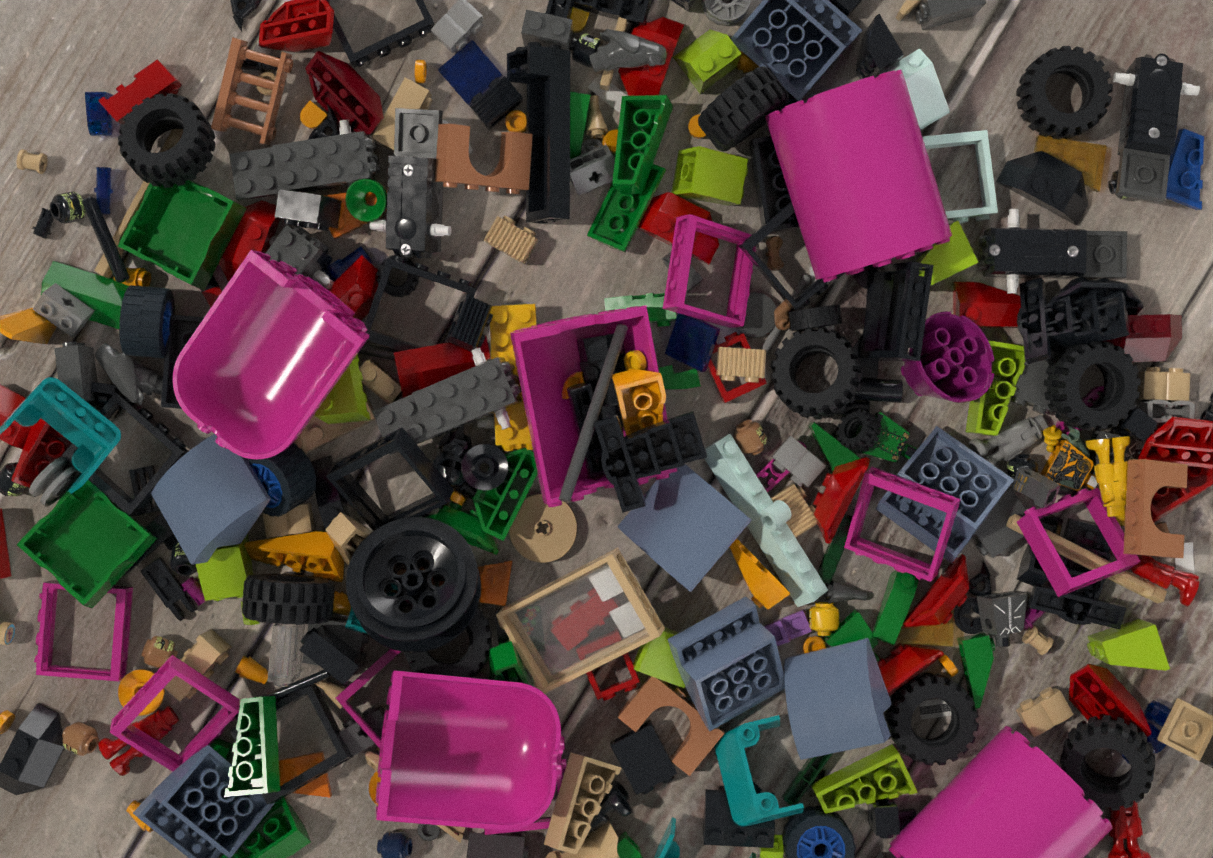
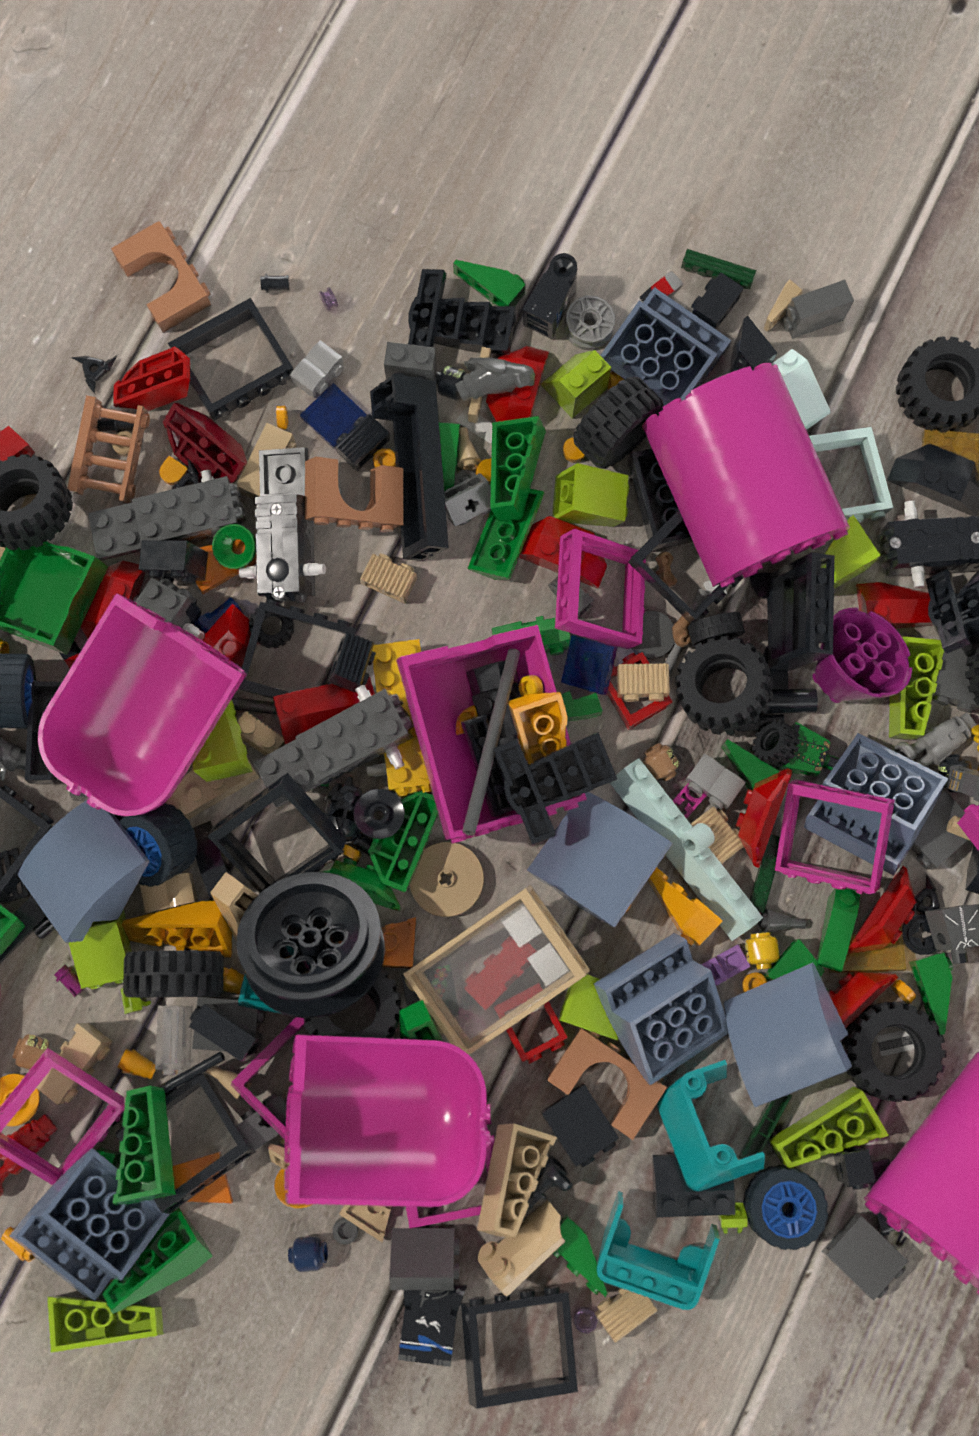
camera: 10 degrees left, 10 degrees down
black hinge [141,557,197,621] -> none
black head [170,543,197,576] -> none
yellow tile [570,7,589,33] -> none

